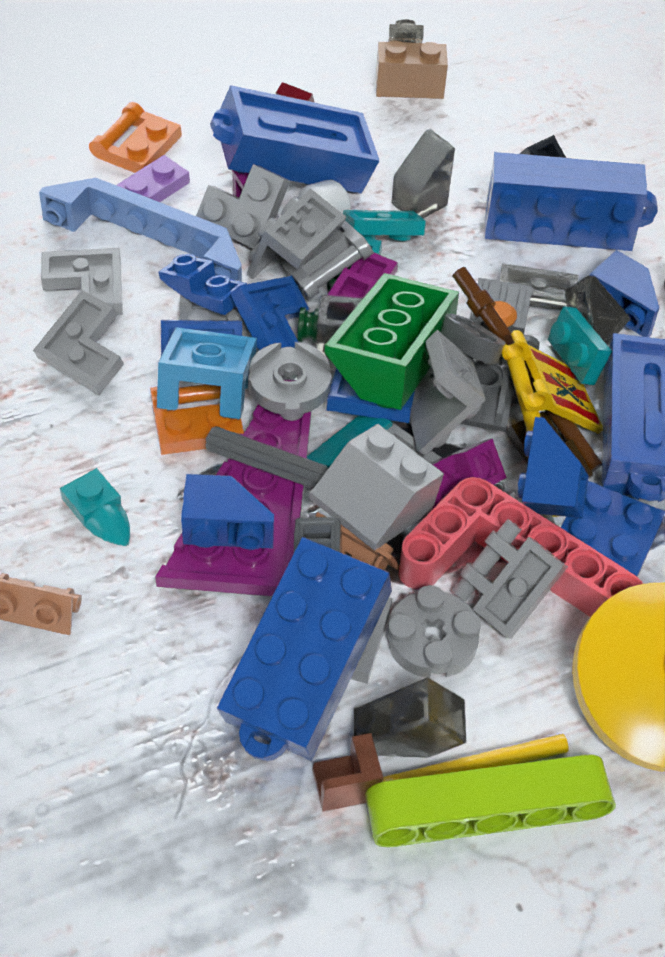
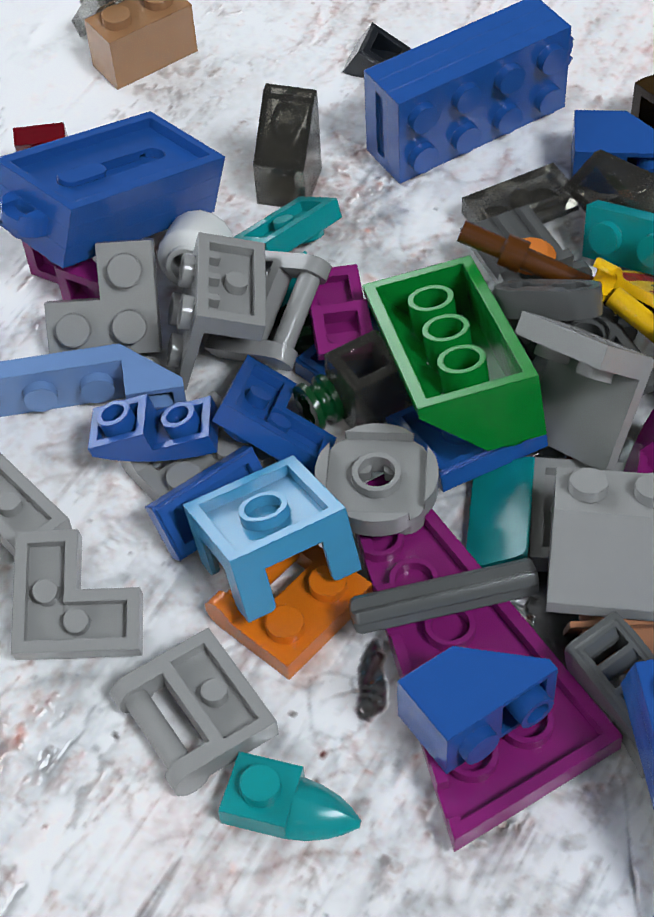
camera: 30 degrees left, 0 degrees up
none -> light grey plate [110,627,279,796]

